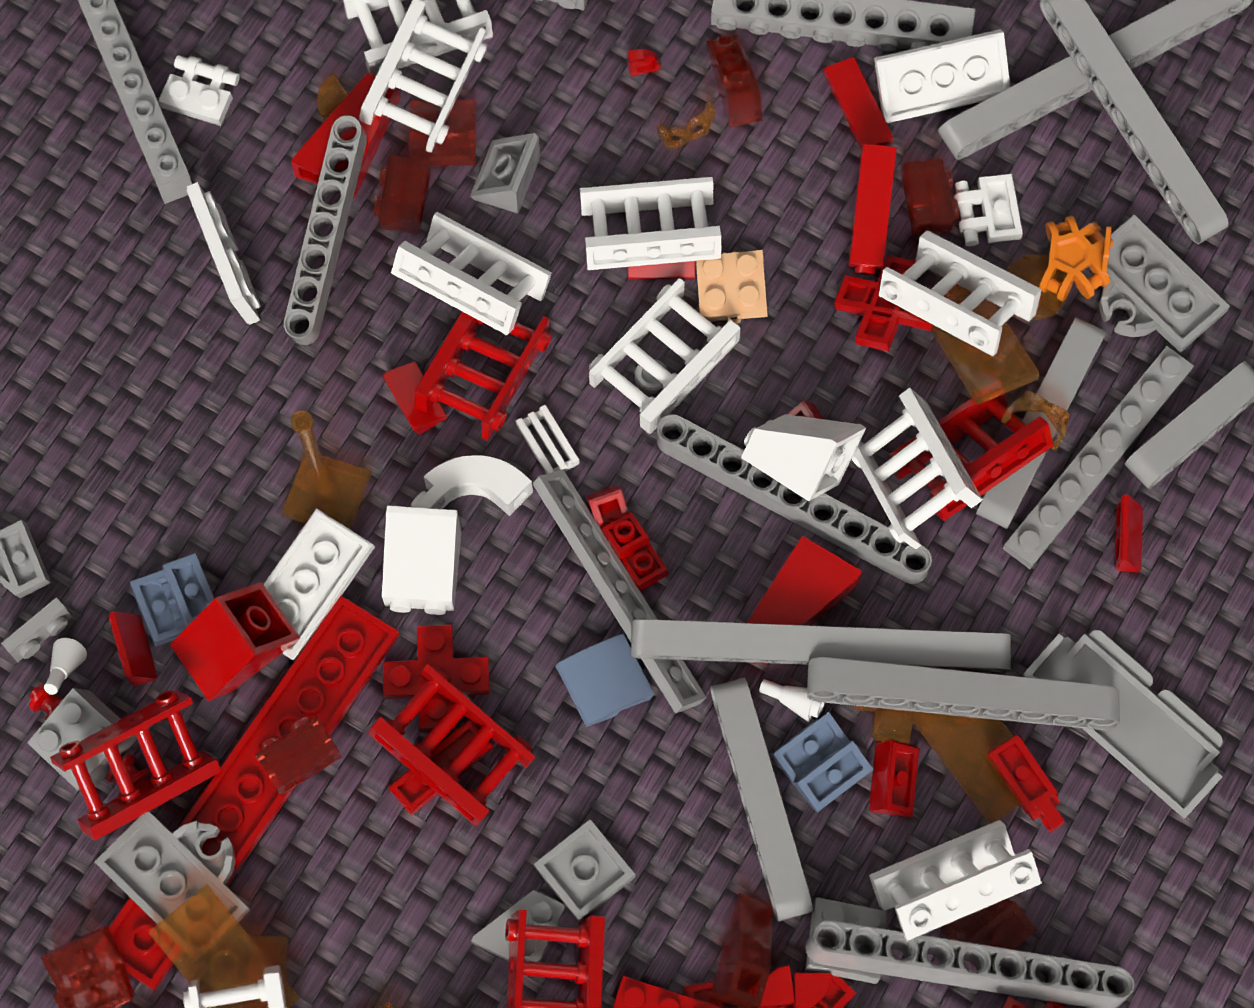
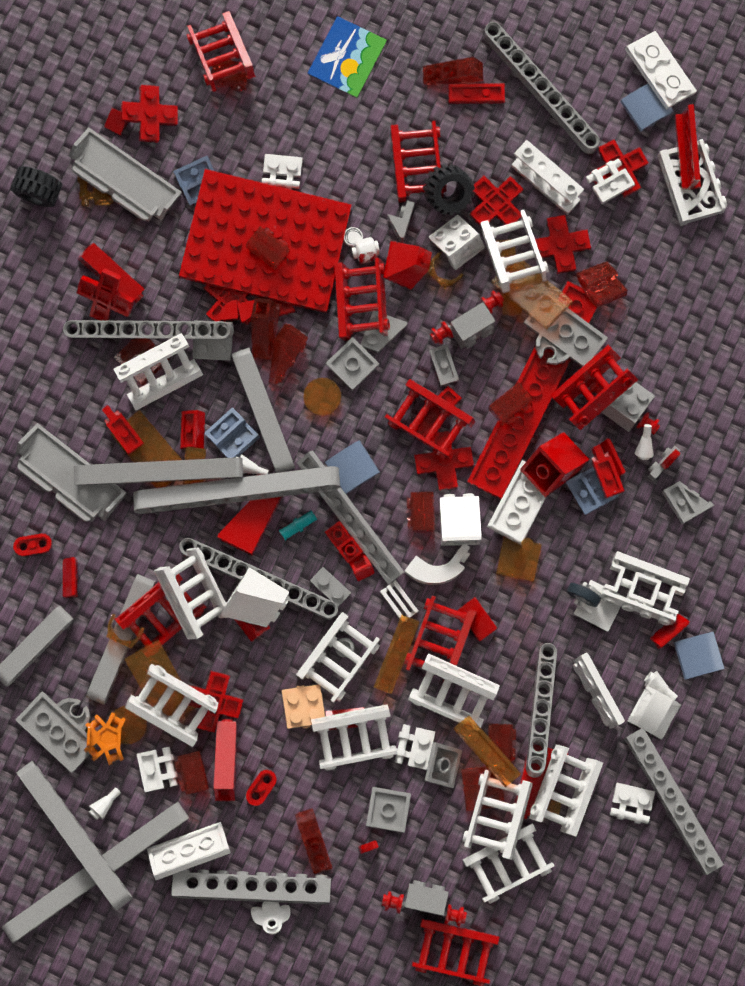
camera: 170 degrees right, 10 degrees up
clear orange cap [657,101,716,150] -> none
red tile [823,57,894,150] -> none
light grey plate [1003,346,1194,569] -> none
none -> red plate [13,533,53,557]
none -> white cone [89,787,121,820]
none -> red plate [246,770,277,806]
none -> clear red slope [268,324,308,385]
none -> teal pin [279,510,318,541]
none -> clear orange tile [303,378,341,416]
none -> light grey plate [310,567,351,607]
none -> light grey plate [366,787,411,833]
none -> clear orange plate [374,615,419,694]
none -> white plate [395,724,435,770]
none -> clear red brick [407,492,435,533]
none -> light grey brick [429,290,504,349]
none -> light grey plate [429,344,459,387]
none -> clear orange plate [454,716,521,788]
none -> white fence [529,745,603,836]
none -> white plate [567,580,624,632]
none -> red hinge [591,445,625,499]
none -> white fence [600,551,690,625]
none -> white slope [627,686,681,740]
none -> white cone [644,671,678,700]
none -> red slope [650,614,690,649]
none -> red tile [660,449,680,470]
none -> sand blue slope [674,632,724,680]

